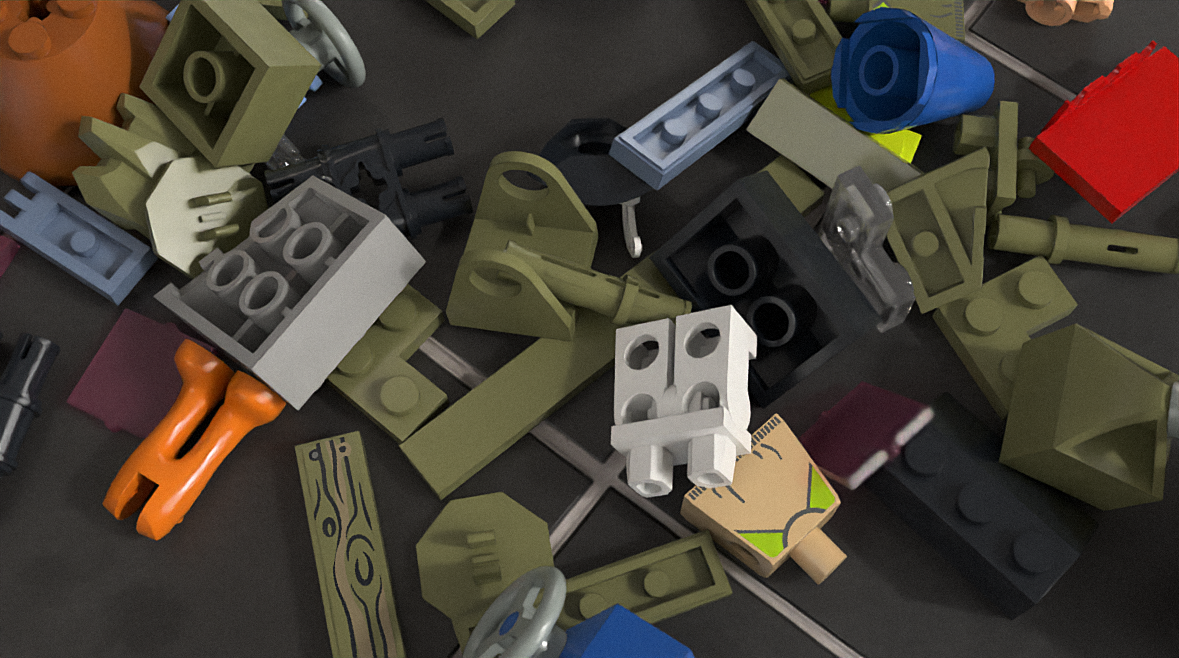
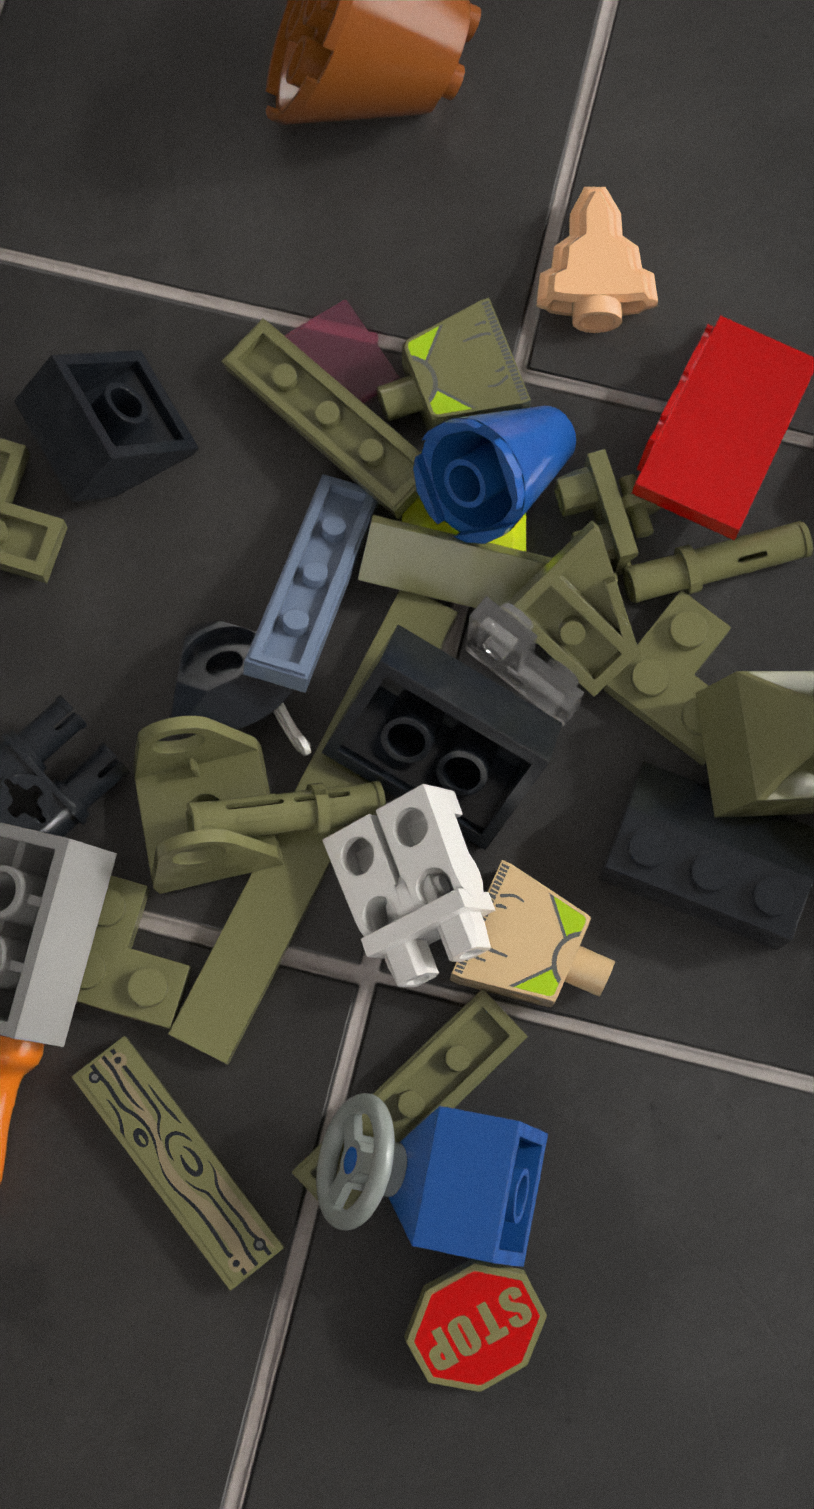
camera: 25 degrees left, 10 degrees up
olive piece [416,492,554,620] -> none
clear pink piece [798,381,935,490] -> none

